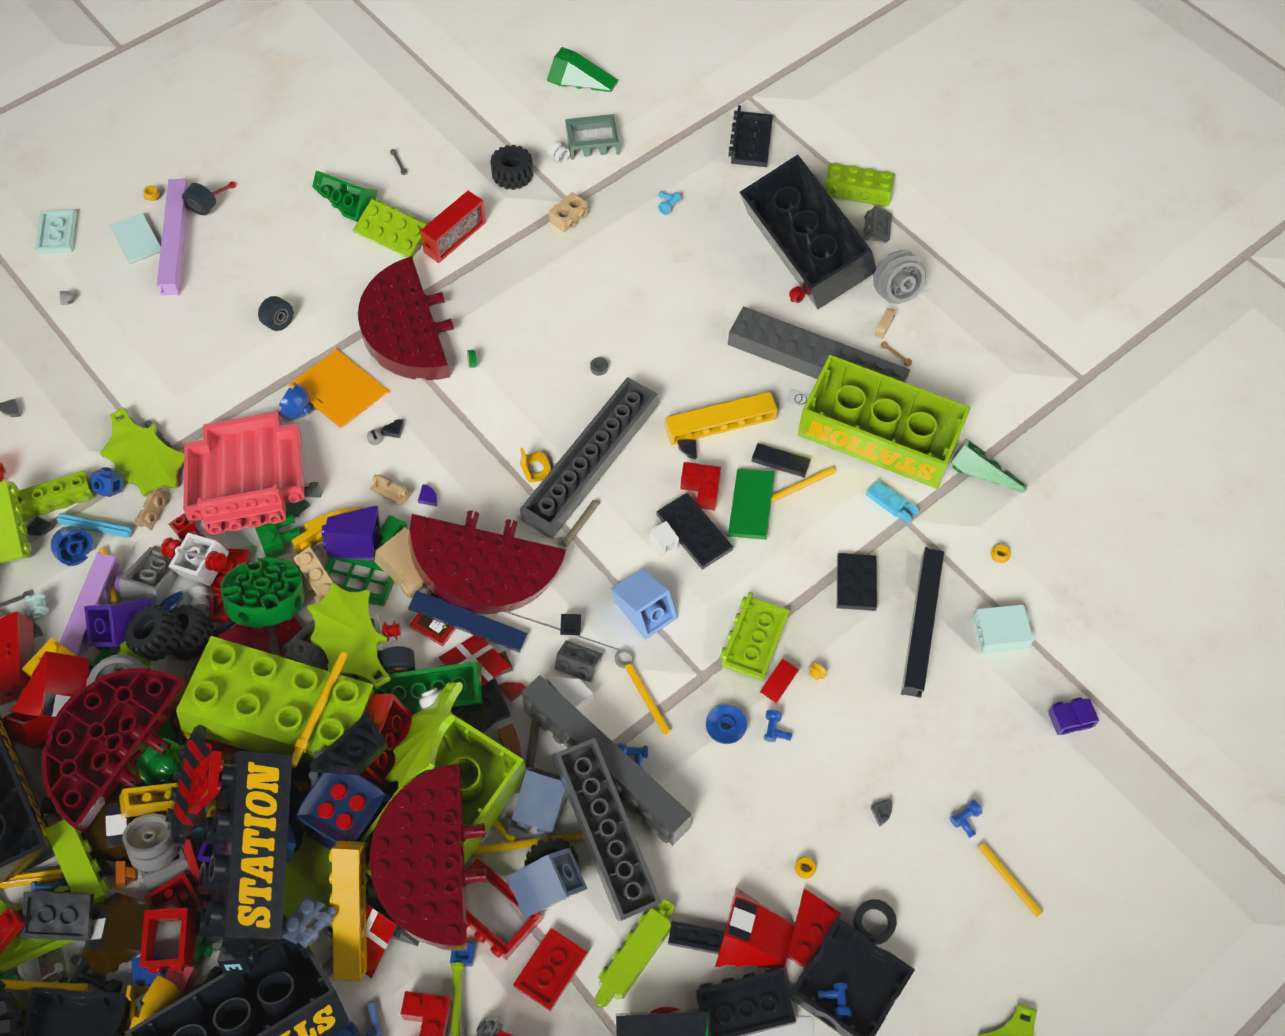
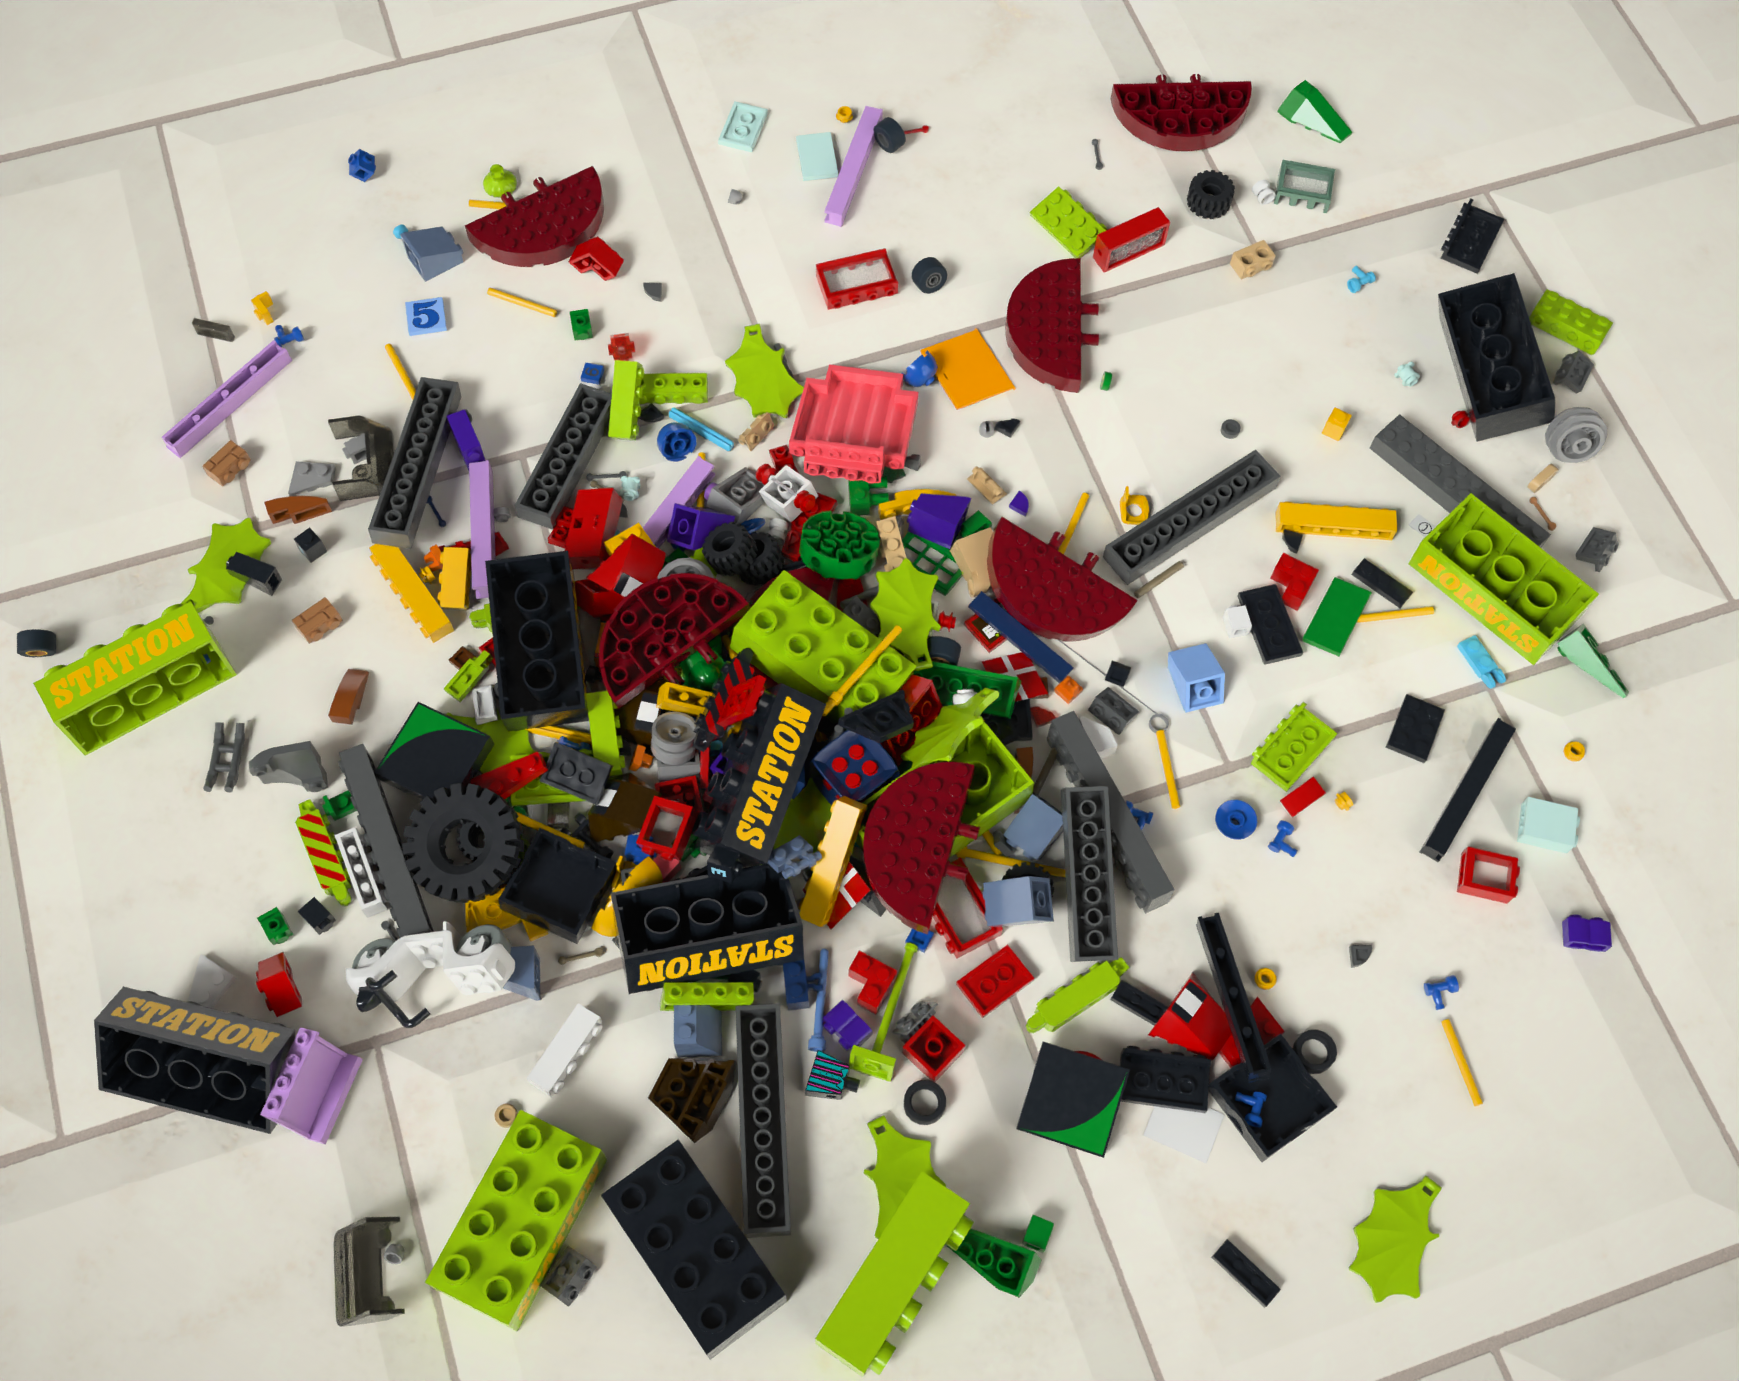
camera: 20 degrees right, 5 degrees up
blue brick [91,467,123,497] -> none
green wedge [312,171,378,222] -> none
none -> red window [816,248,898,310]
none -> orange tile [1054,675,1083,704]
none -> yellow piece [1058,493,1089,554]
none -> dark red brick [1110,74,1252,151]
none -> black tile [1196,912,1272,1083]
none -> yellow brick [1322,407,1352,441]
none -> light aqua brick [1394,362,1420,387]
none -> red window [1457,847,1520,904]
none -> dark grey bracket [1575,527,1619,572]

